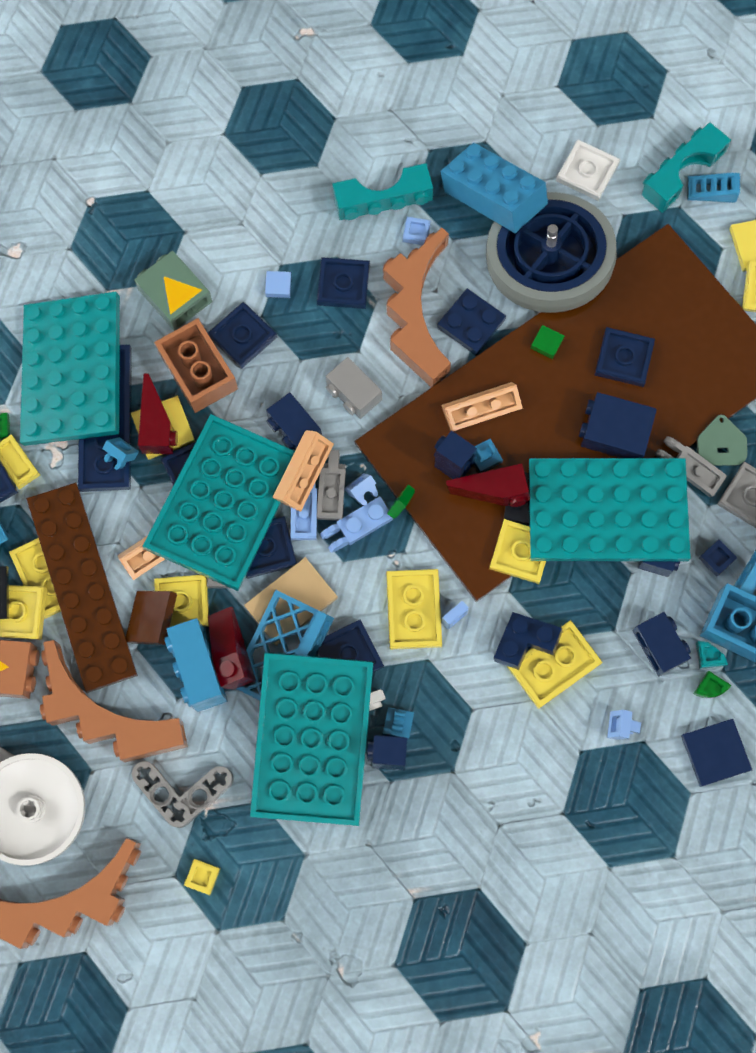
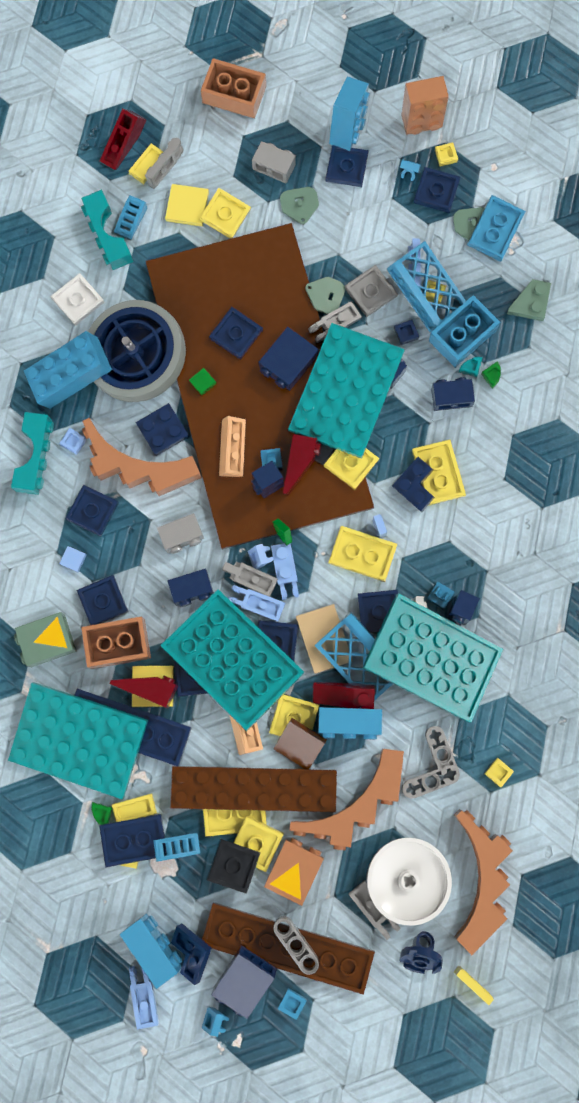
camera: 65 degrees left, 5 degrees up
dark azure tile [102,437,139,470] -> none
light nougat slope [273,430,334,512] -> none
light blue tile [607,710,641,740] -> none
dark blue tile [681,719,753,787] -> none

